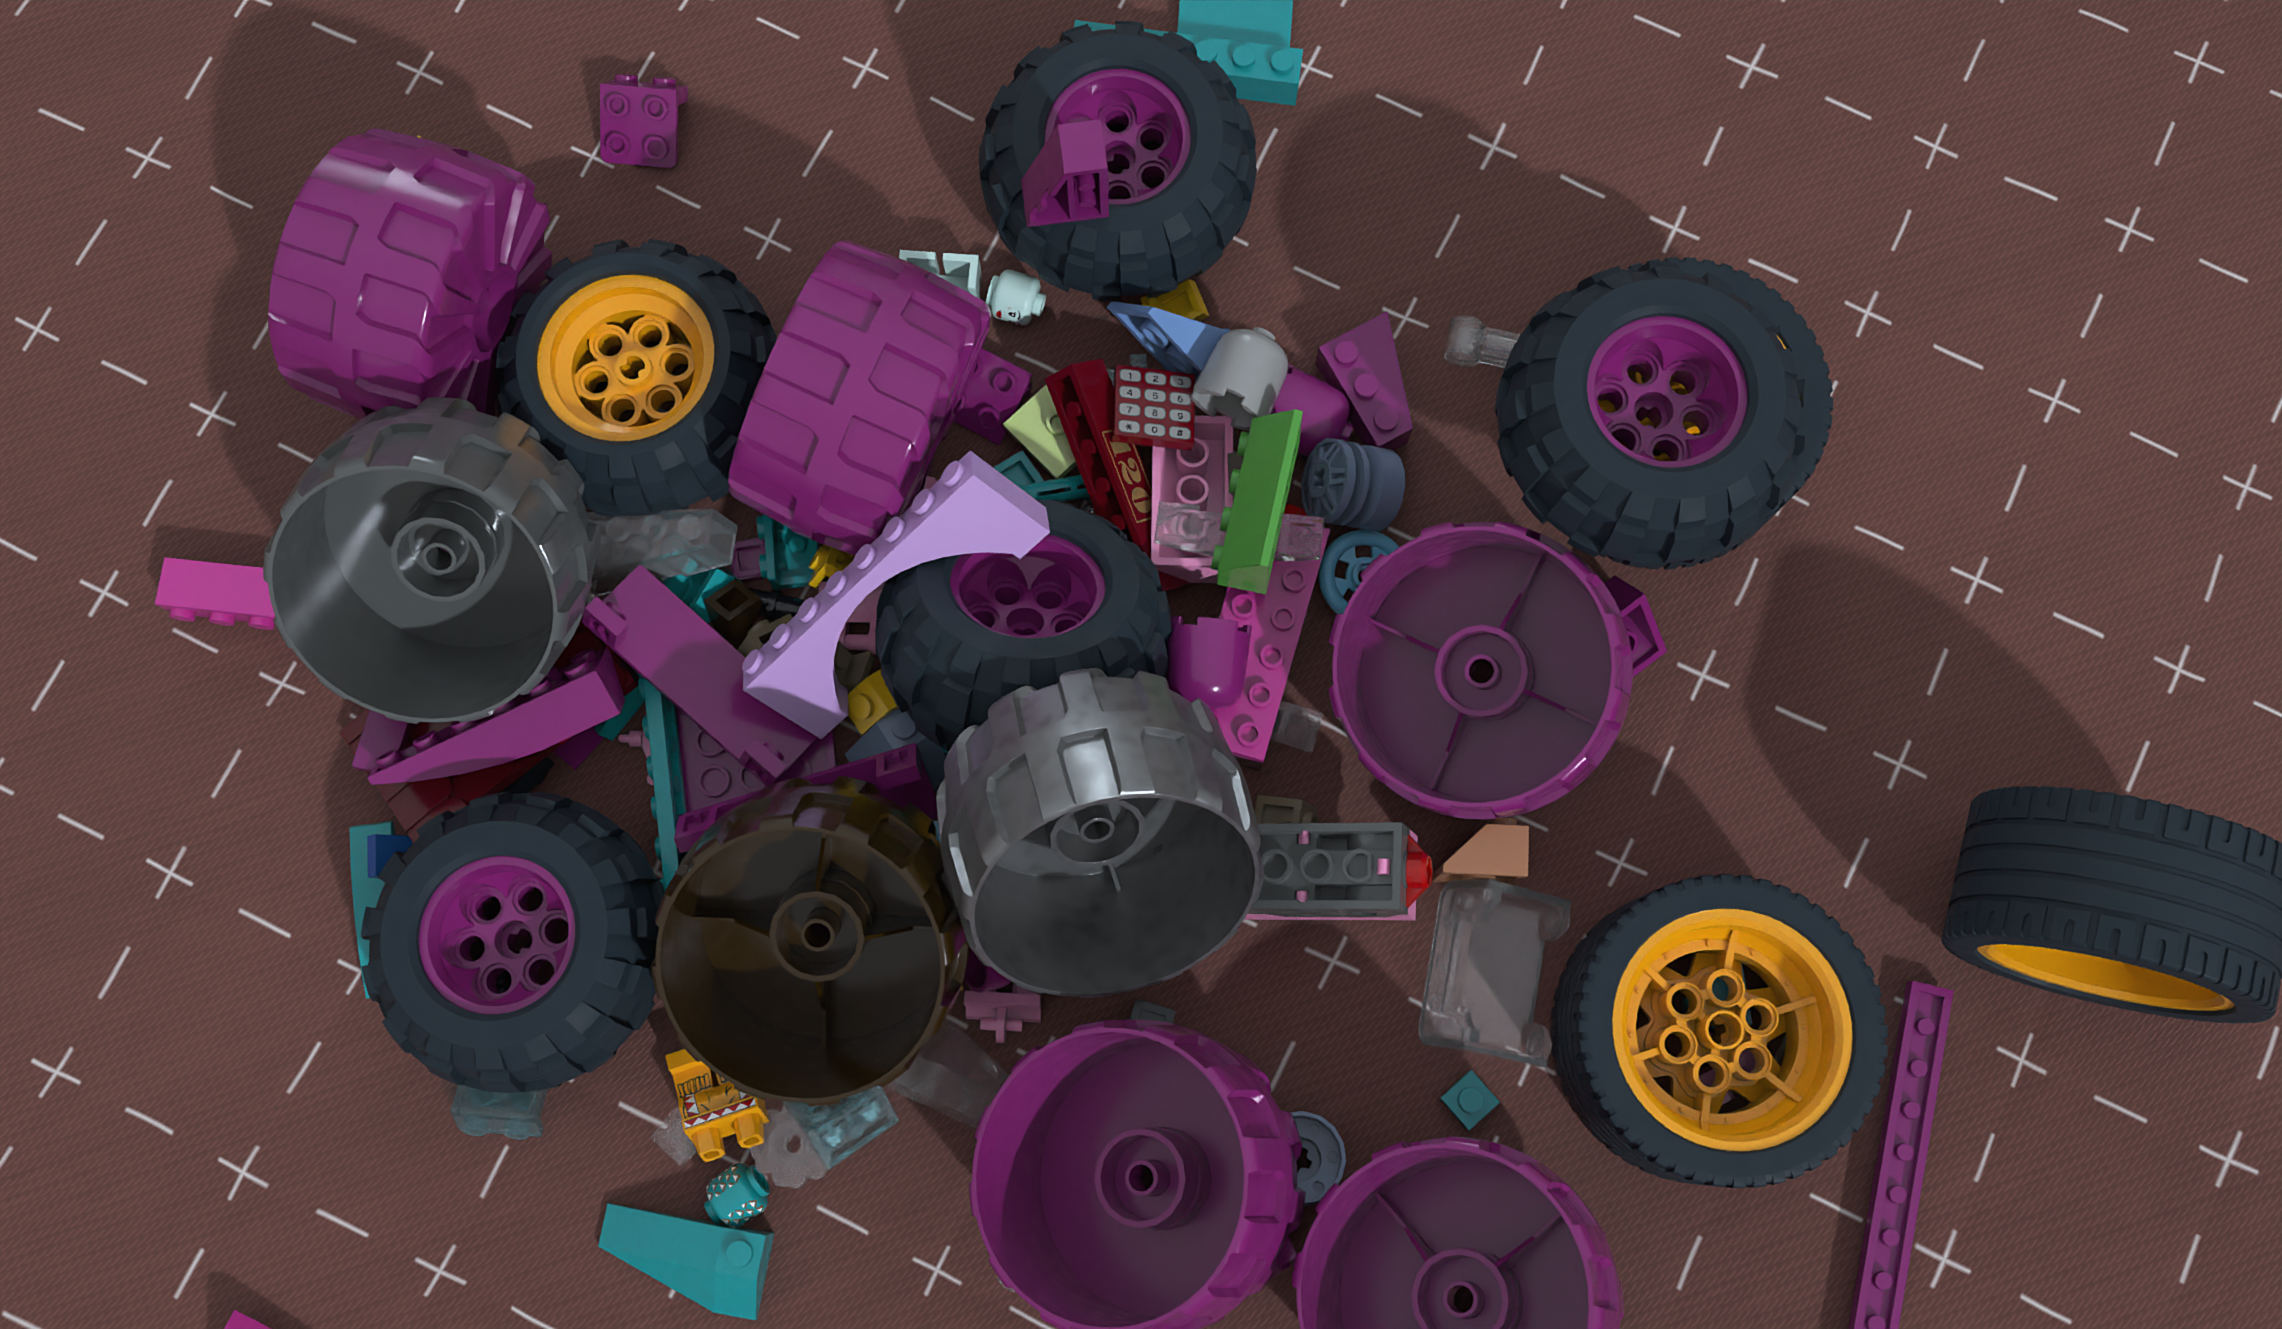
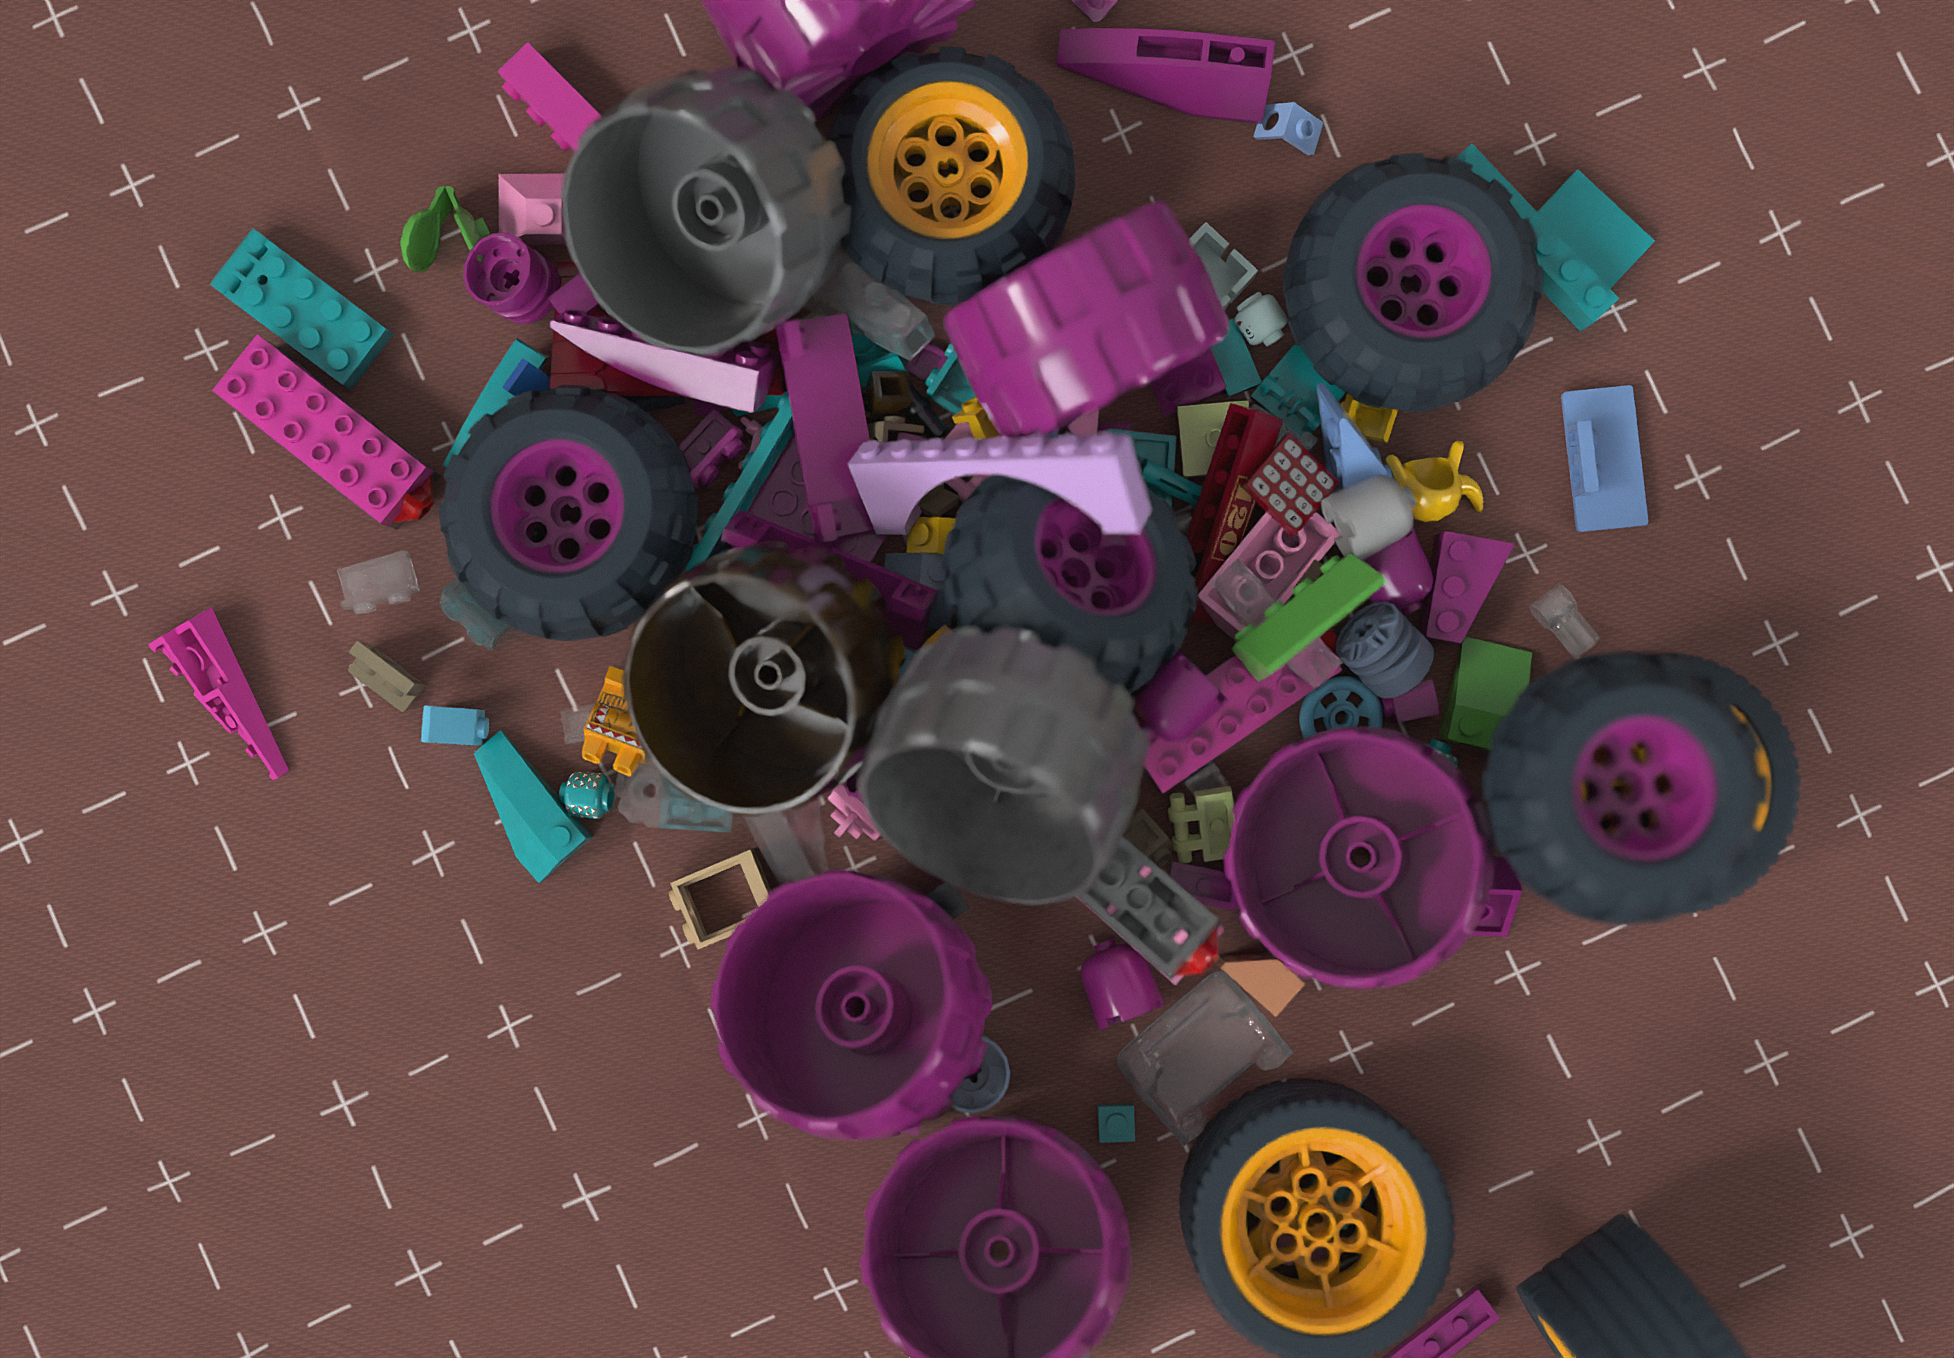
camera: 40 degrees right, 10 degrees up
magenta wedge [1021,117,1109,227] -> none
none -> teal hinge [209,228,394,390]
none -> dark pink piece [212,334,441,530]
none -> clear bracket [337,550,420,615]
none -> dark tan bracket [348,641,426,712]
none -> bright green animal [400,186,490,272]
none -> medium azure slope [421,706,489,745]
none -> magenta wheel [463,233,560,324]
none -> bright pink slope [499,173,567,245]
none -> tan window [669,848,772,950]
none -> magenta bracket [678,408,746,490]
none -> magenta wedge [1057,28,1275,124]
none -> magenta cylinder [1080,939,1165,1030]
none -> yellowish green plate [1168,786,1235,863]
none -> magenta plate [1169,861,1238,911]
none -> teal tile [1211,318,1262,398]
none -> teal hinge [1251,343,1346,441]
none -> light blue bracket [1253,102,1323,155]
none -> magenta brick [1381,679,1440,723]
none -> yellow piece [1386,441,1483,522]
none -> bright green slope [1438,636,1532,752]
none -> medium blue bracket [1561,385,1648,533]

